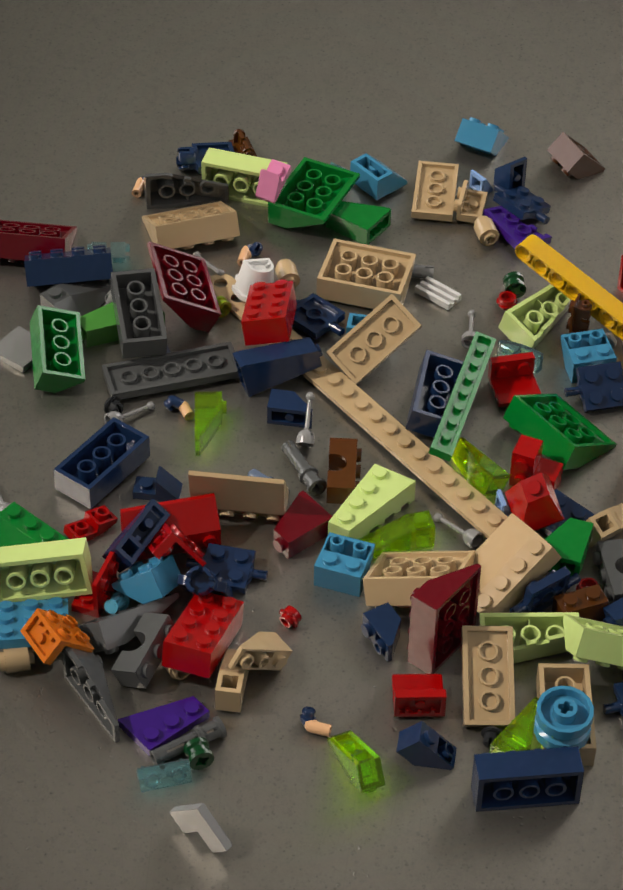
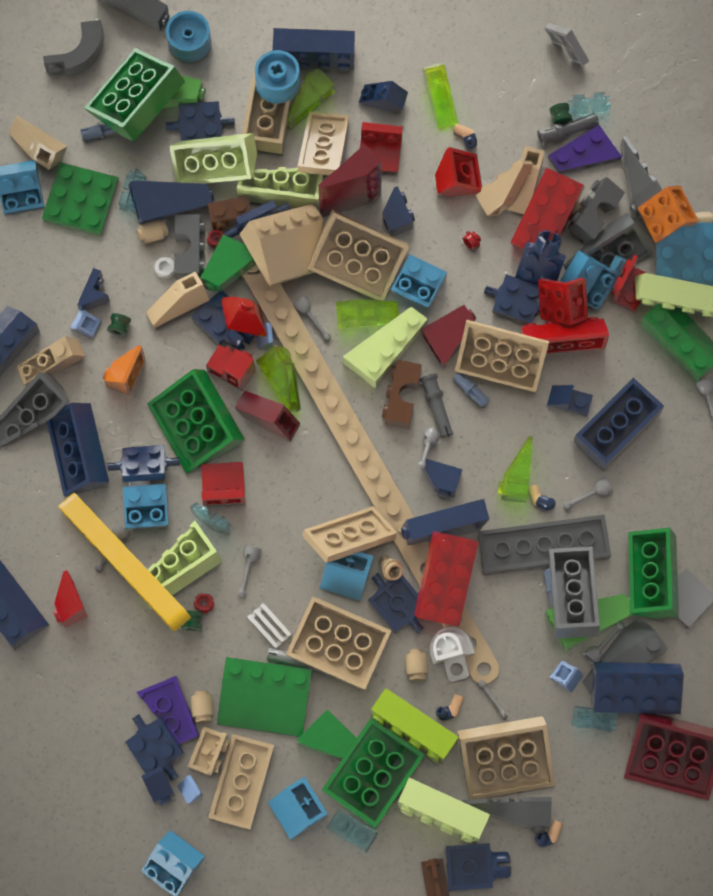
camera: 170 degrees left, 30 degrees up
red slope [63,505,118,542] -> none
dark blue slope [102,499,170,573] -> none
black piece [104,396,123,413] -> none
dark red slope [147,241,221,333] -> none
lime bush [216,296,232,318] -> none
bright pink slope [255,159,292,204] -> none
dark blue brick [405,350,464,438] -> none
green plate [428,331,497,462] -> none
black piece [481,726,504,749] -> none
reddish brown slope [547,132,605,180] -> none
reddish brown hinge [566,293,592,333] -> none
none -> green slope [217,657,312,737]
none -> dark red slope [235,390,301,441]
none -> lime brick [371,688,459,765]
none -> tan cone [378,555,403,580]
none -> red slope [435,147,482,197]

